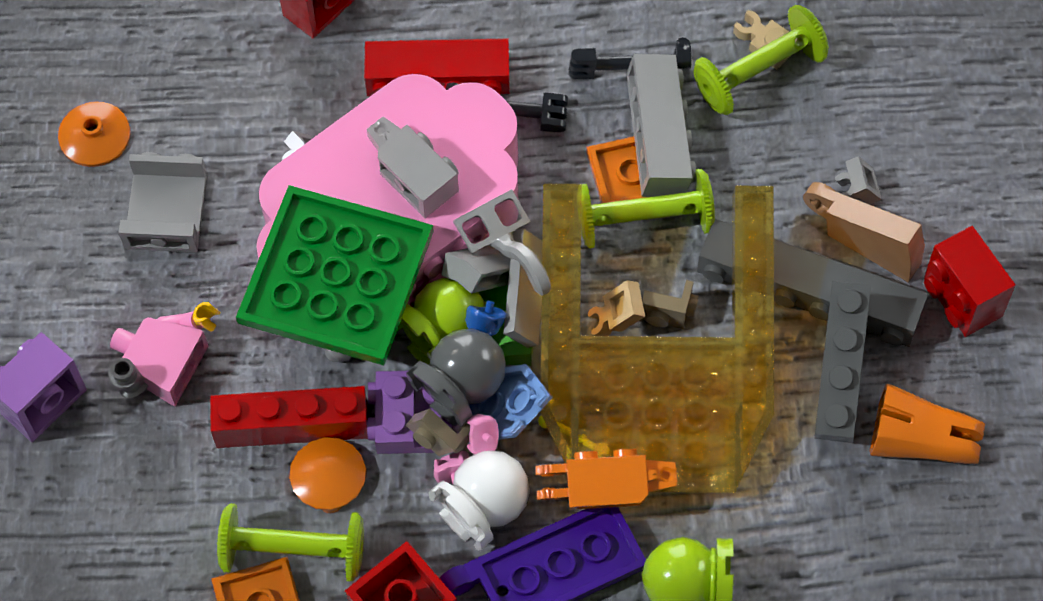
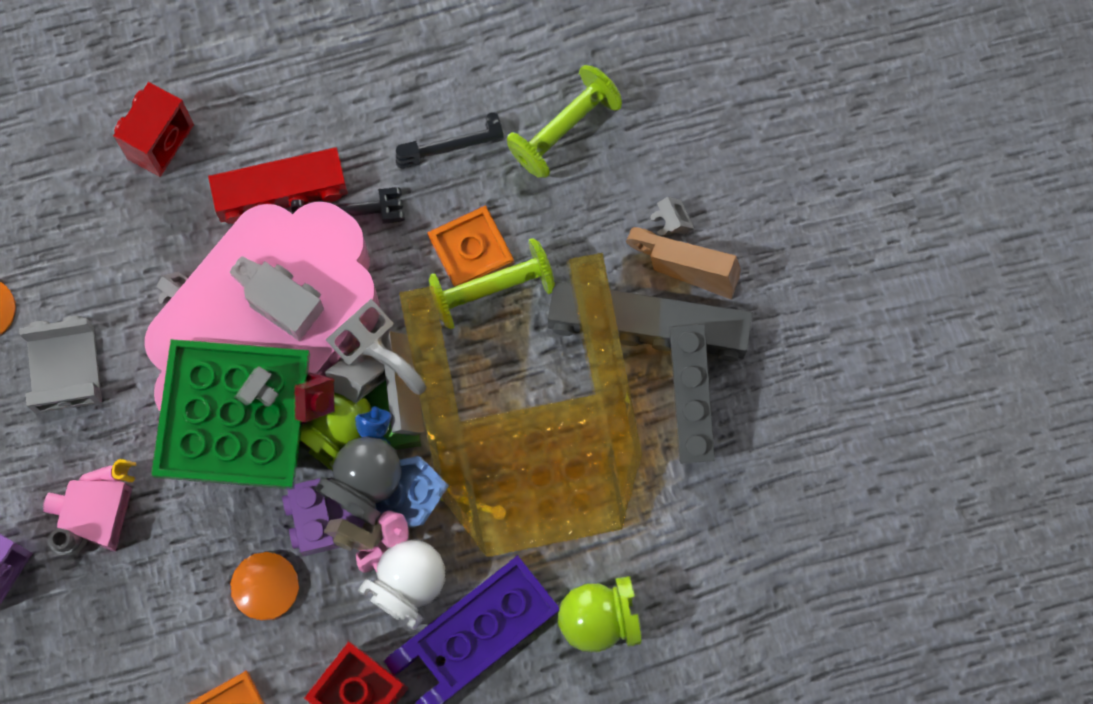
camera: 15 degrees left, 10 degrees up
red brick [210,386,369,448] -> none
lime hose [217,503,364,582] -> none
orange hinge [535,449,677,510] -> none
tan plate [588,280,645,337] -> none
light grey brick [626,54,696,197] -> none
dark tan bracket [642,280,699,329] -> none
tan plate [733,10,797,70] -> none
orange piece [870,383,985,464] -> none
red brick [924,225,1016,337] -> none
none -> light grey tile [235,367,278,406]
none -> dark red bracket [295,373,335,422]

